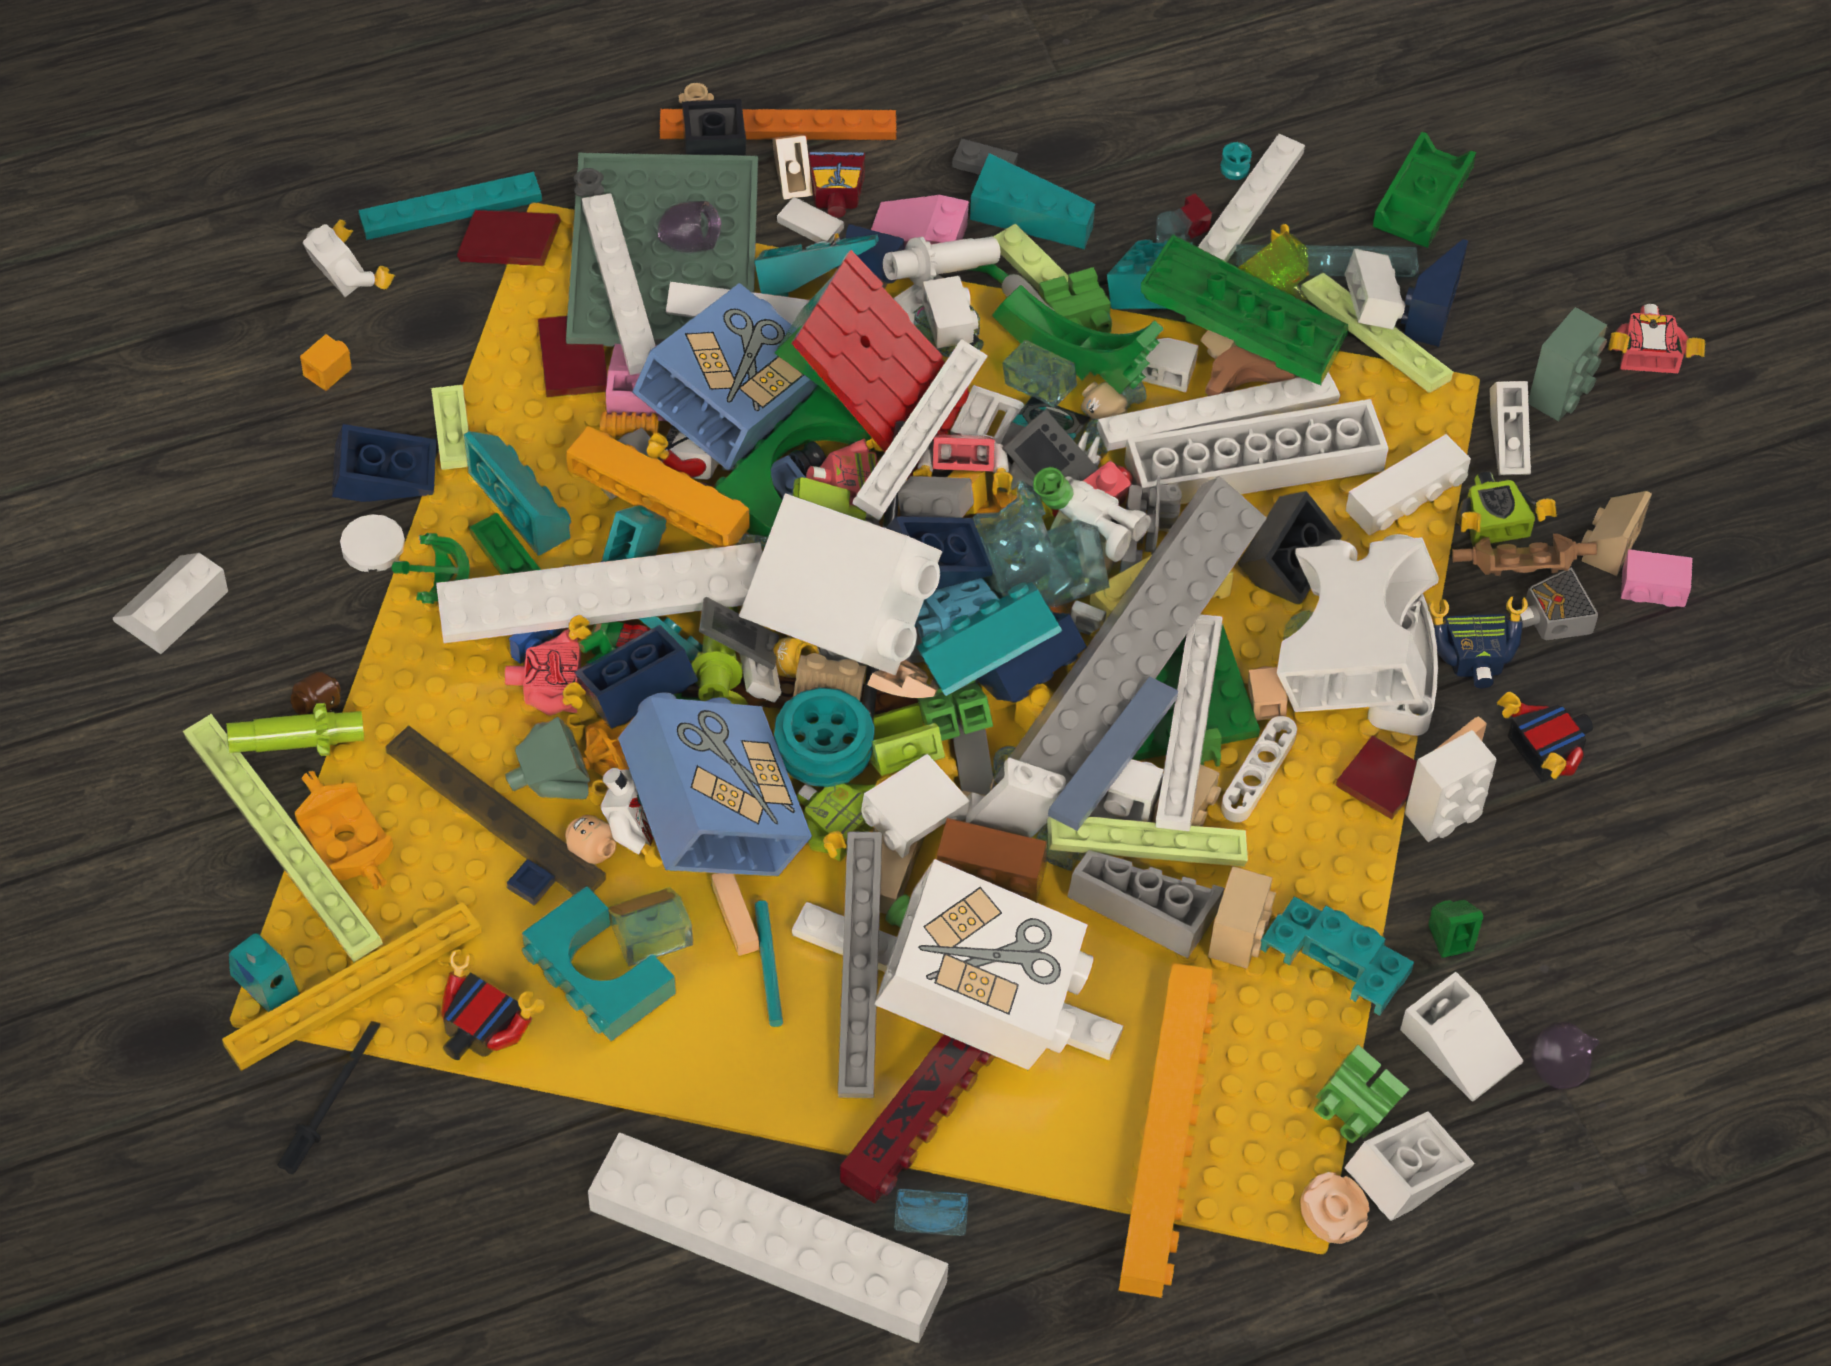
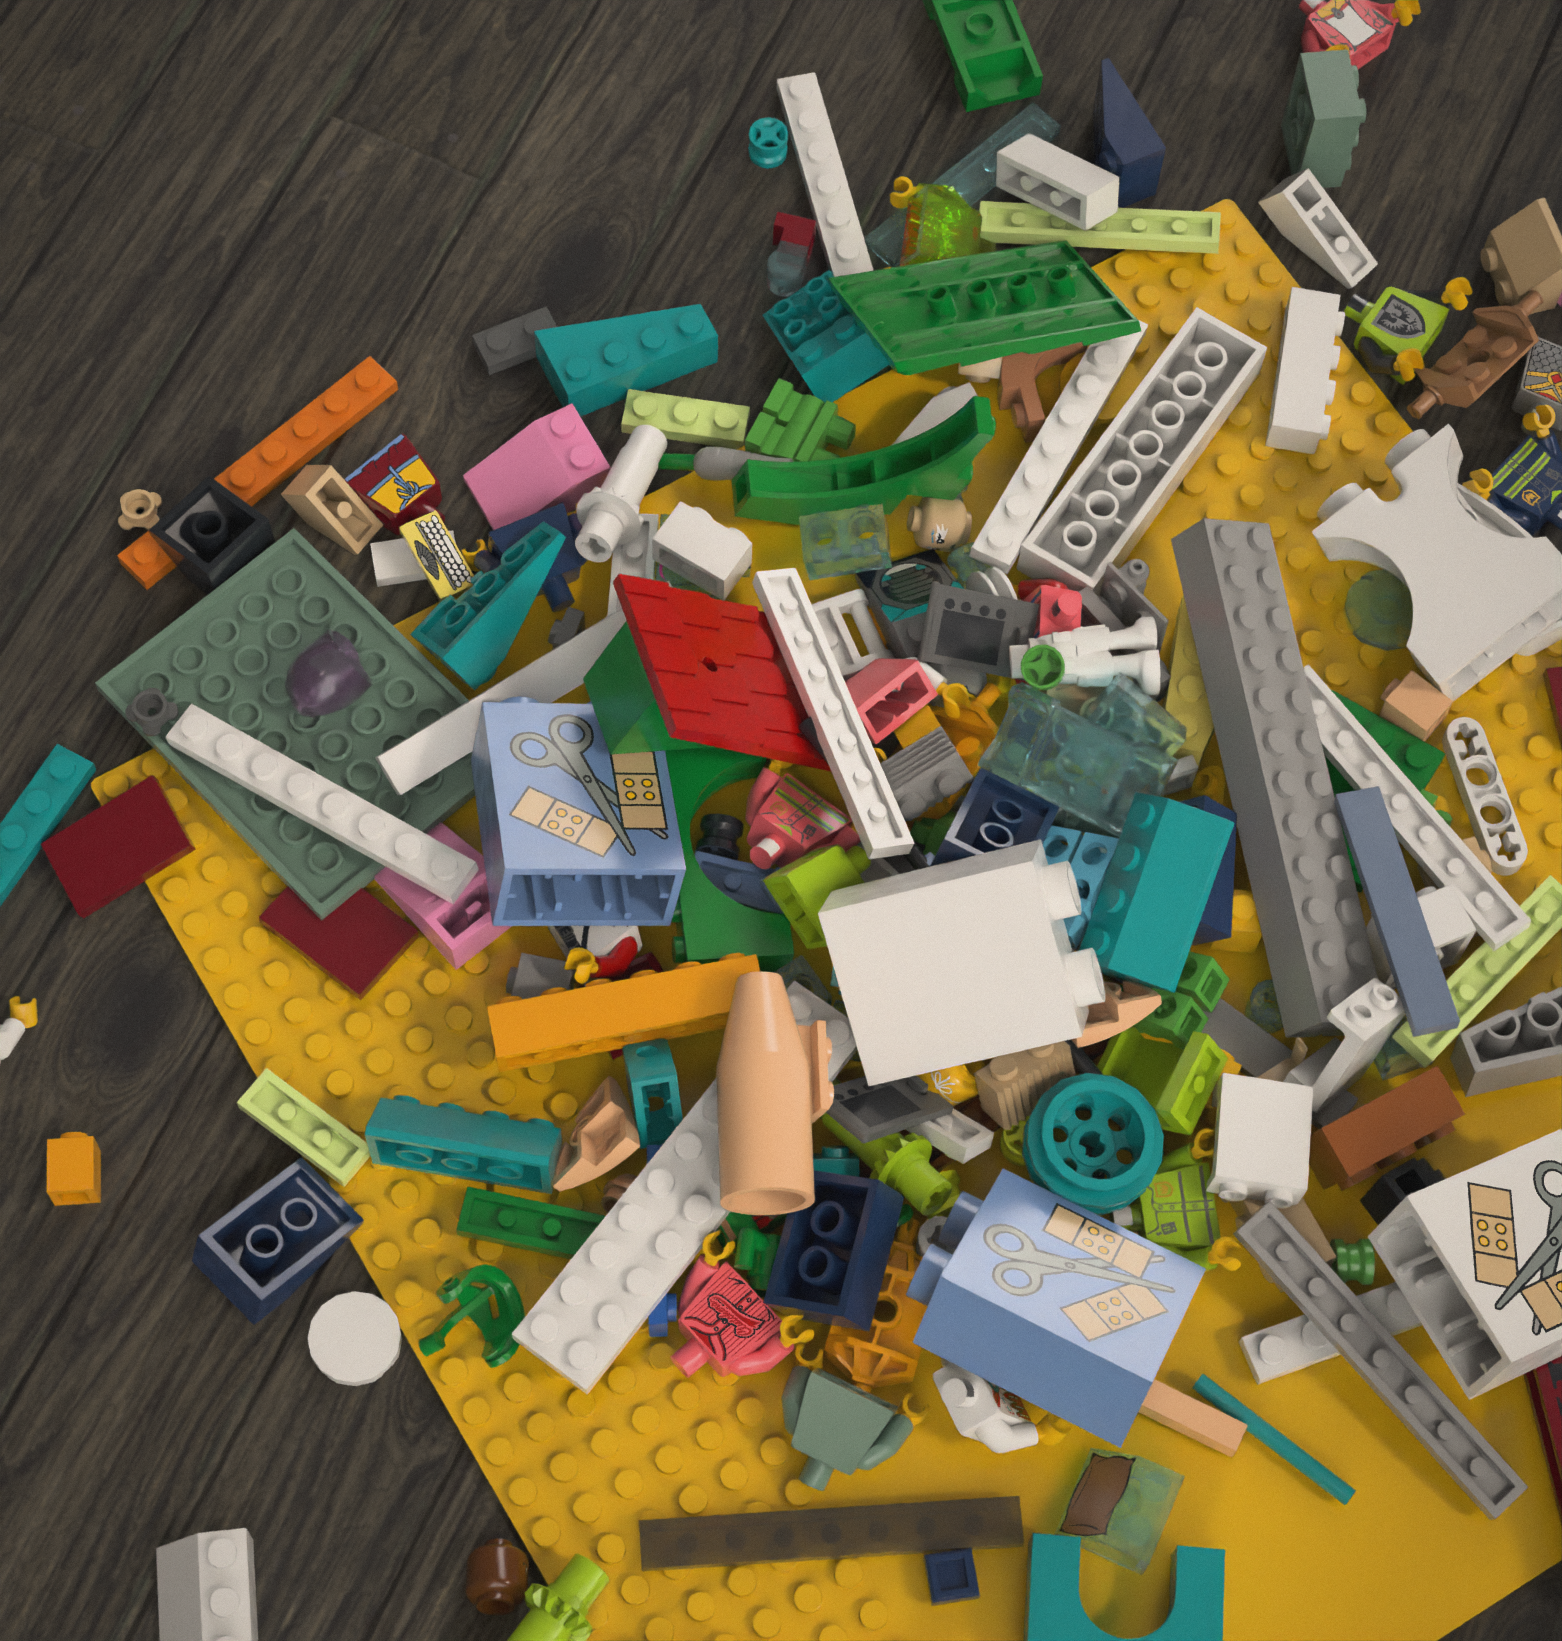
camera: 45 degrees left, 10 degrees up
light nougat head [565,815,616,865] -> none
light orange piece [600,411,658,440] -> none
black slope [1238,491,1342,604] -> none
none -> slope [399,511,474,602]
none -> light nougat brick [553,1076,640,1191]
none -> light nougat piece [716,971,834,1215]

